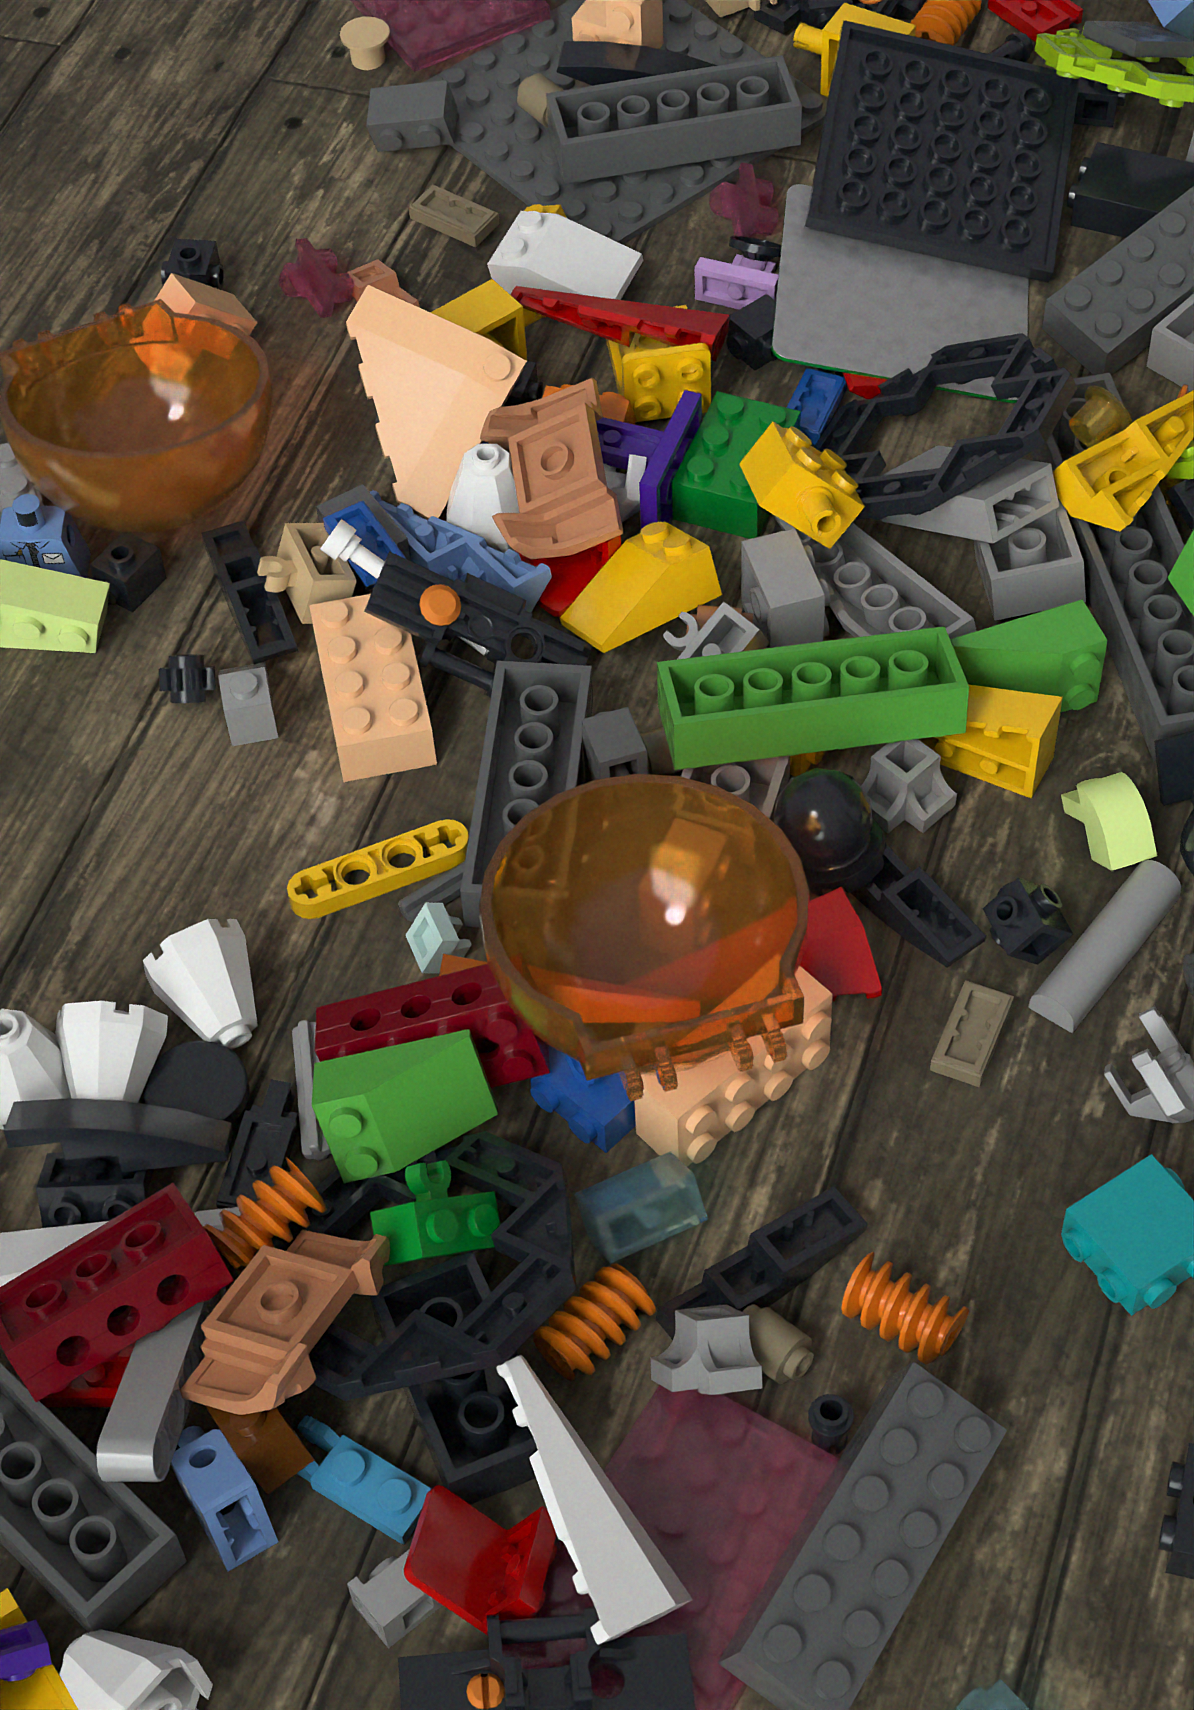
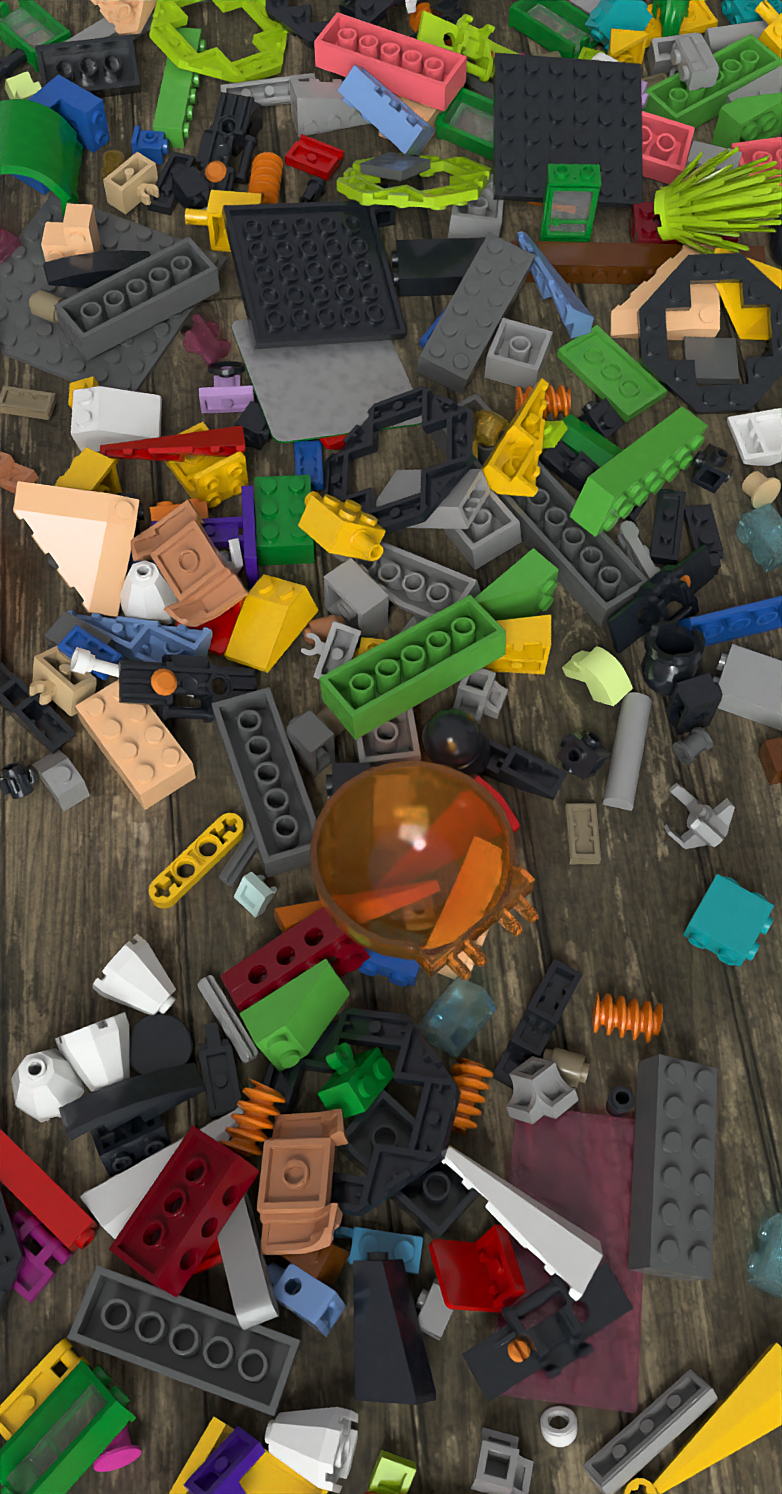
camera: 30 degrees left, 10 degrees up
none -> black slope [353,1252,436,1405]

